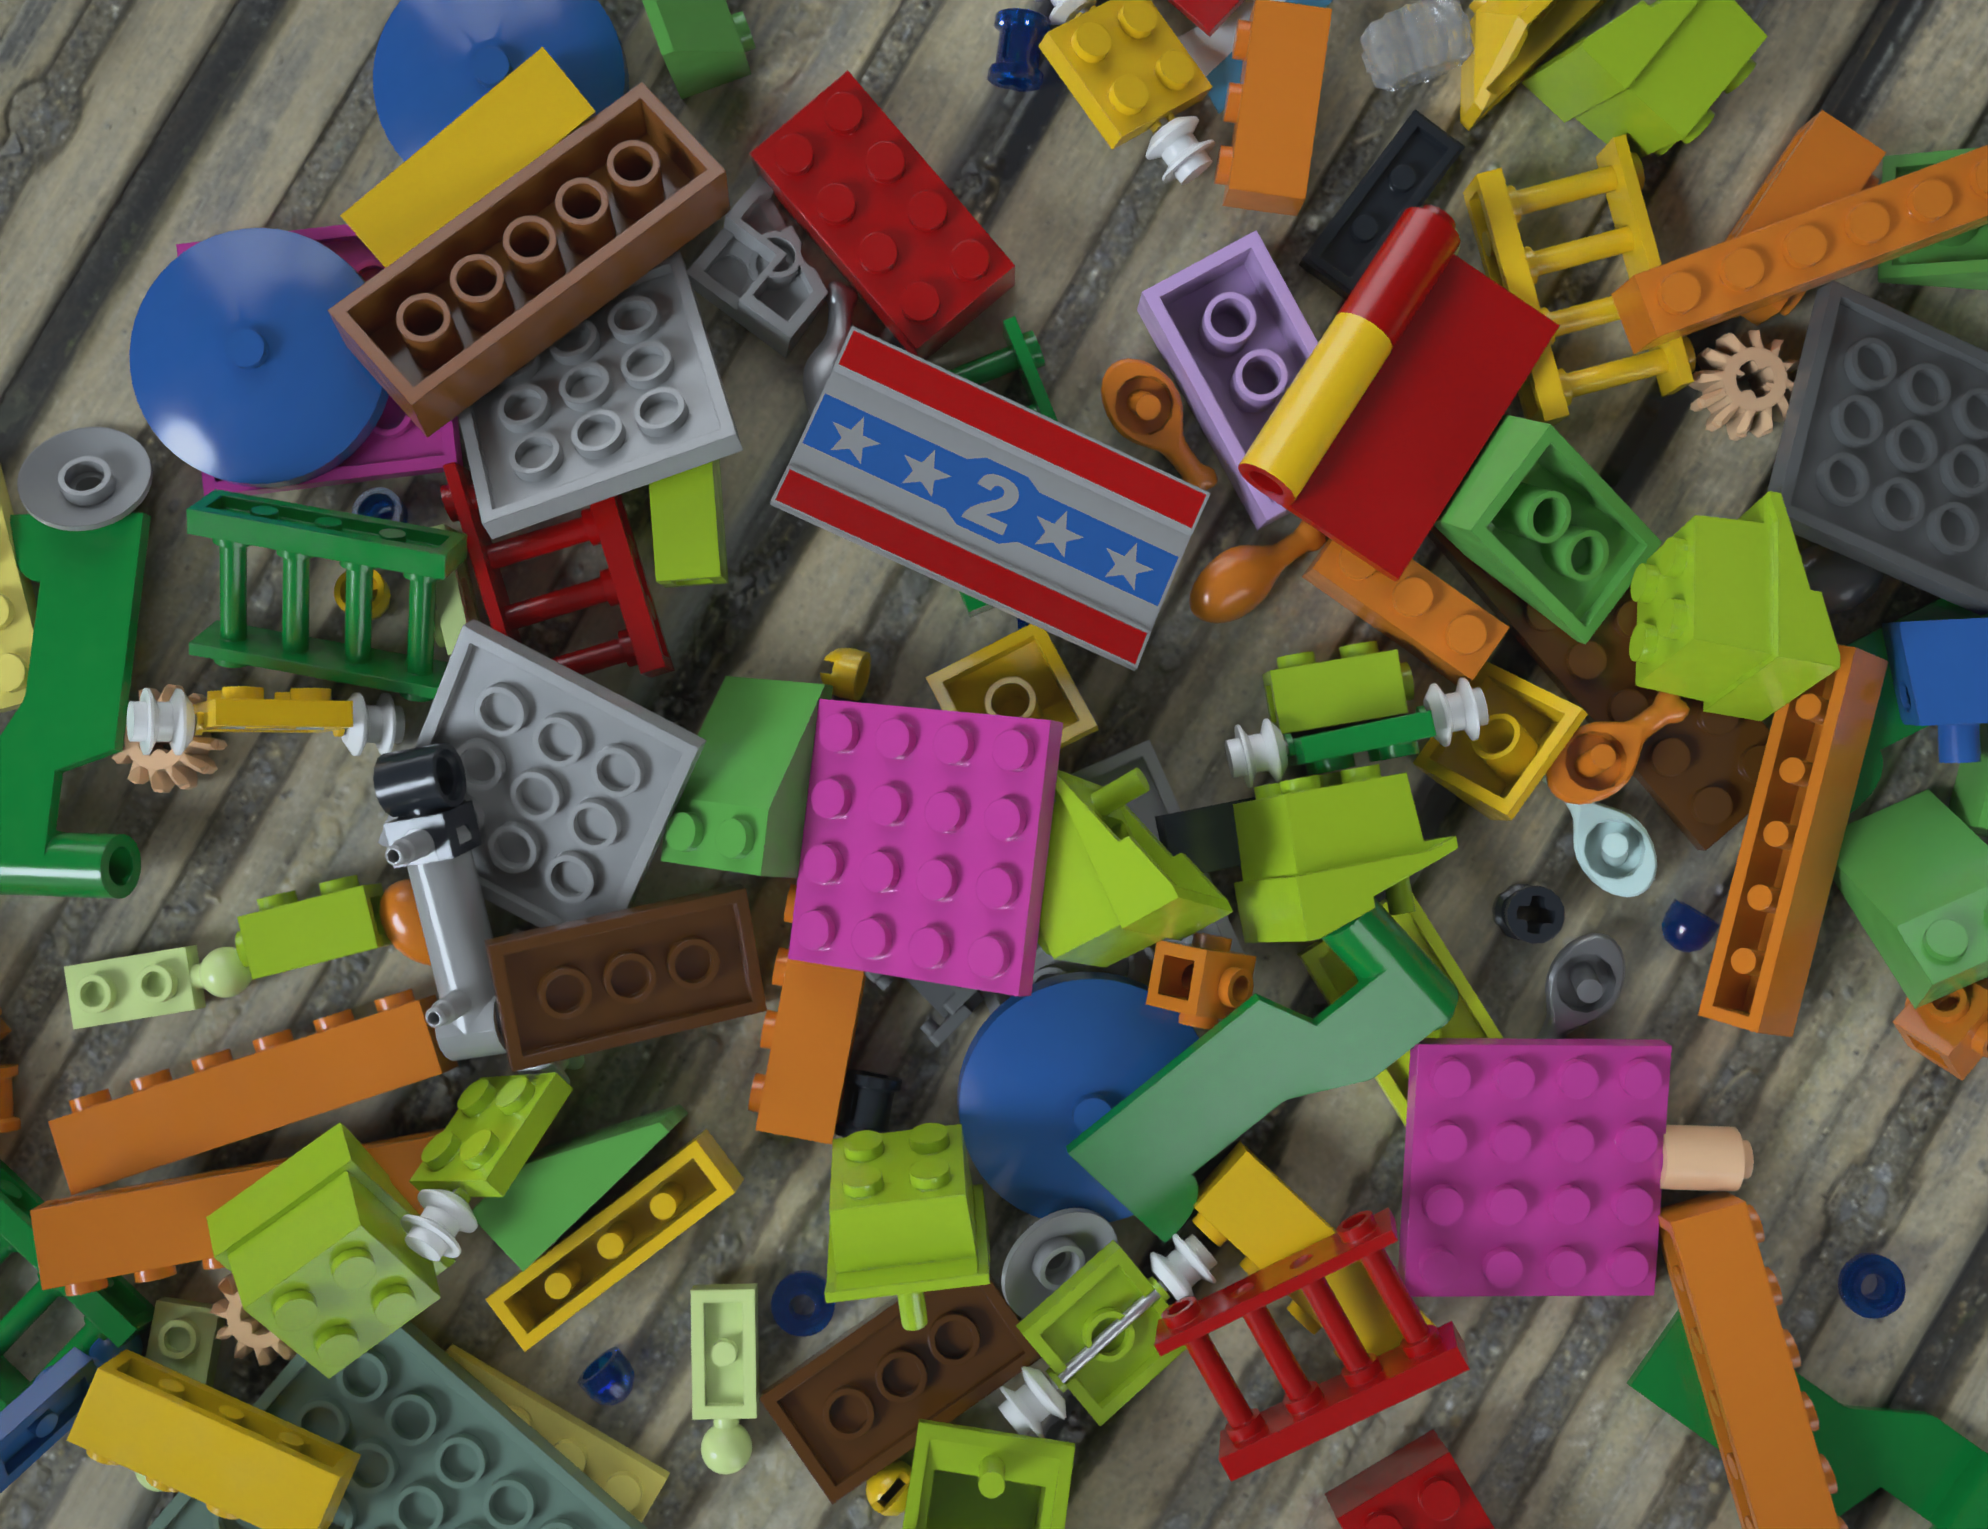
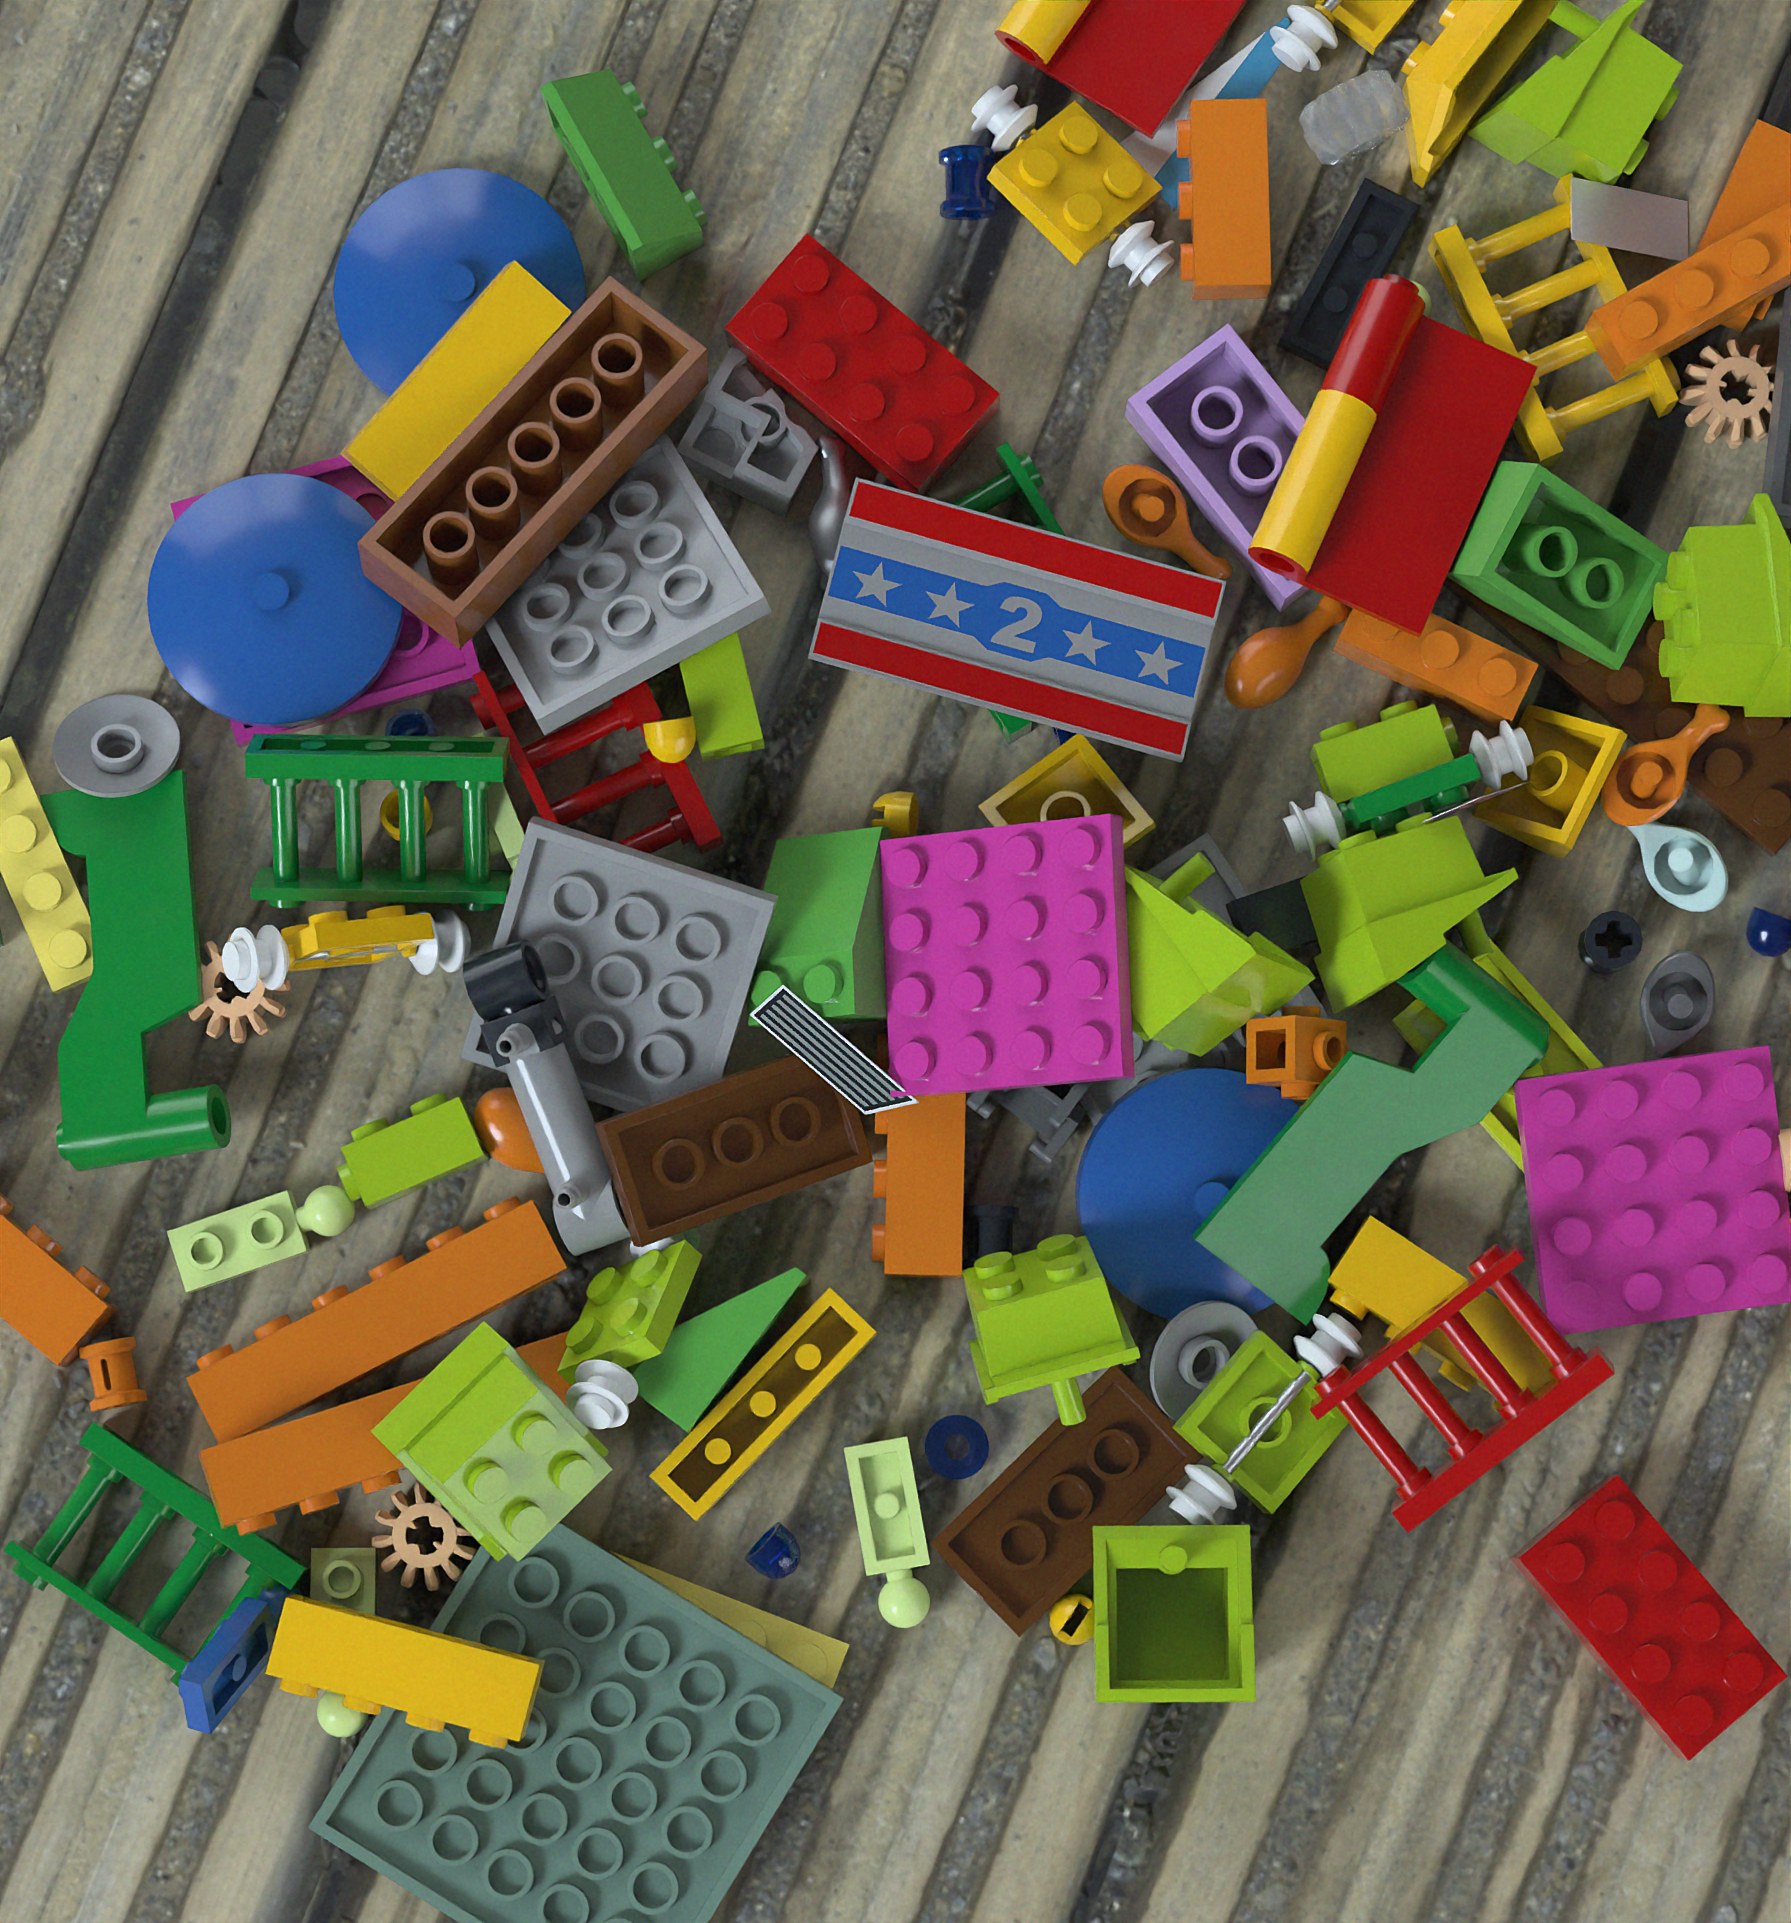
camera: 10 degrees left, 5 degrees down
none -> yellow hinge [643,716,697,763]
none -> sticker [750,985,919,1115]
none -> sticker [1422,781,1531,823]
none -> white sticker [1571,177,1688,261]

